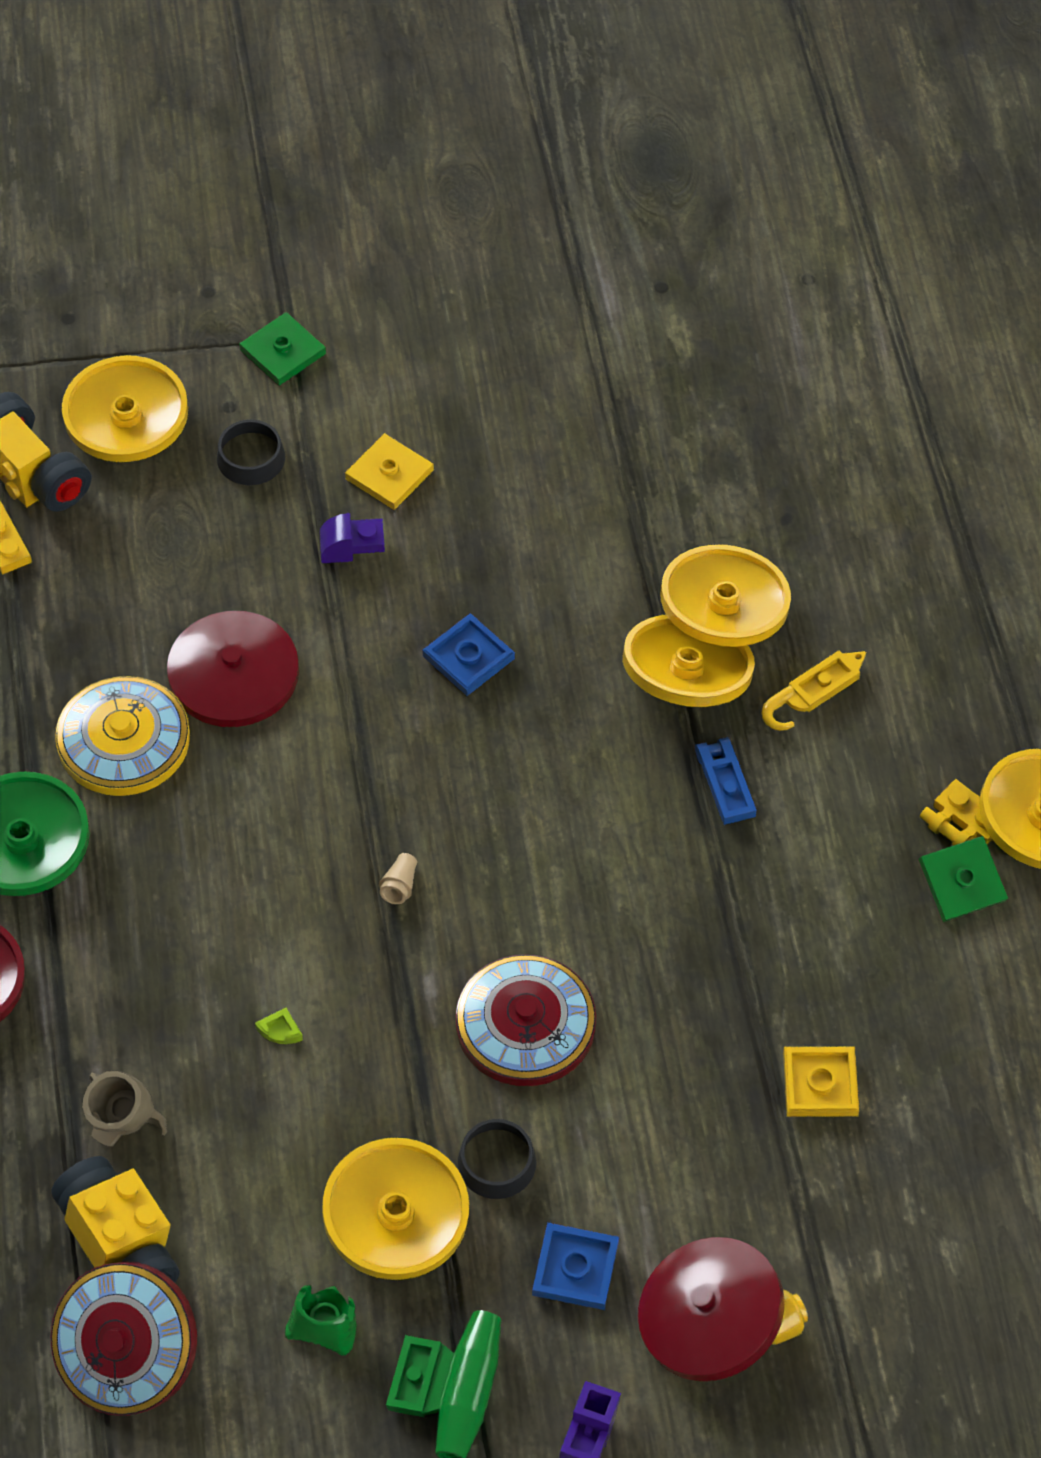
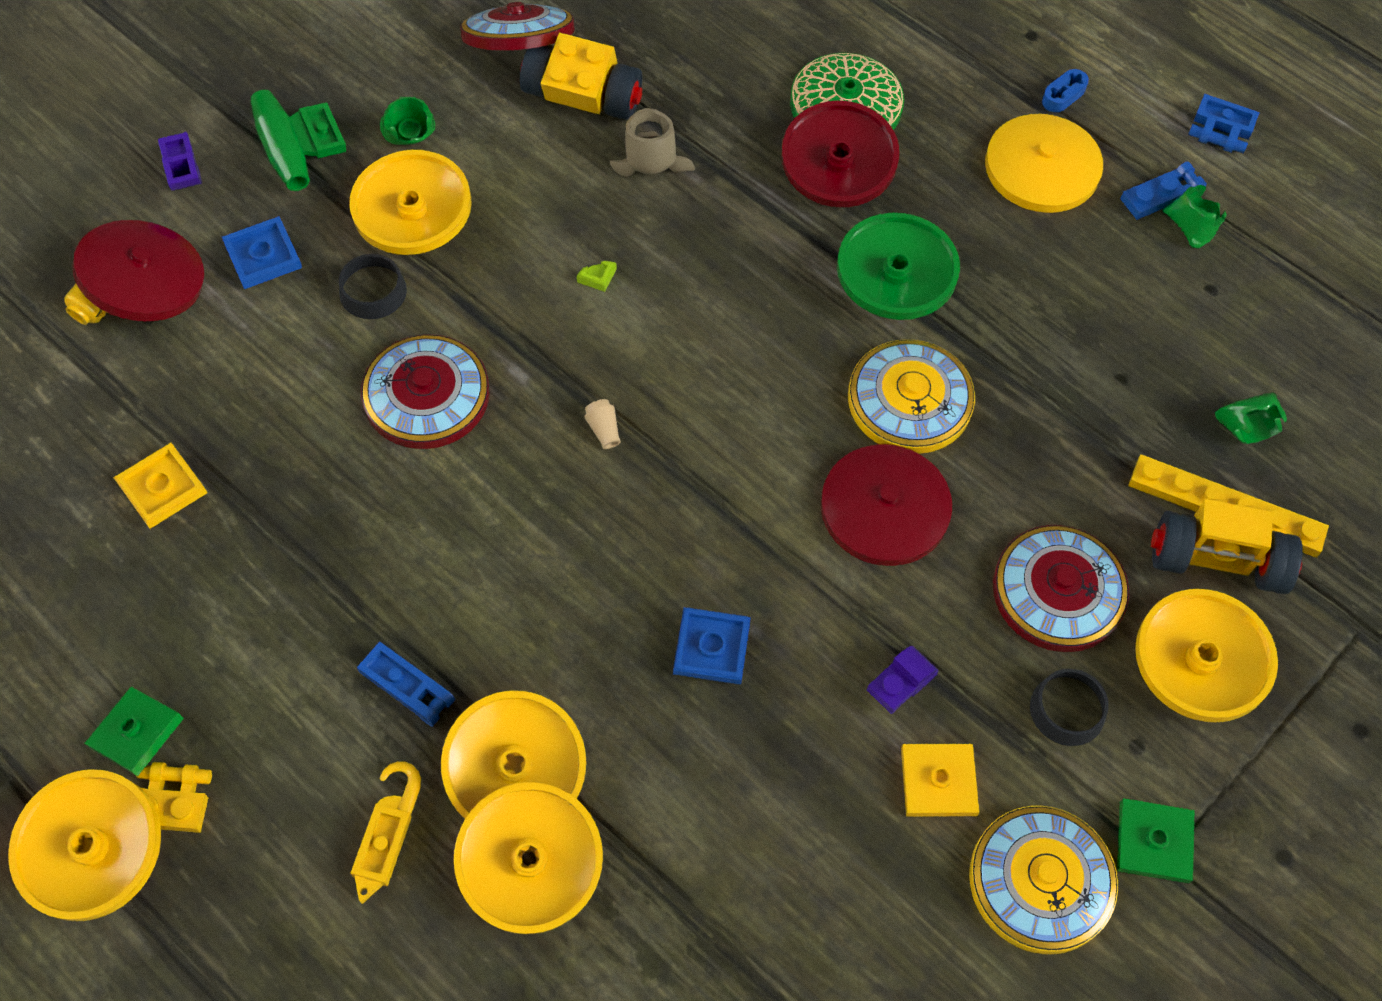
camera: 140 degrees right, 5 degrees up
none -> dish [969,806,1118,954]
none -> dish [993,525,1129,652]

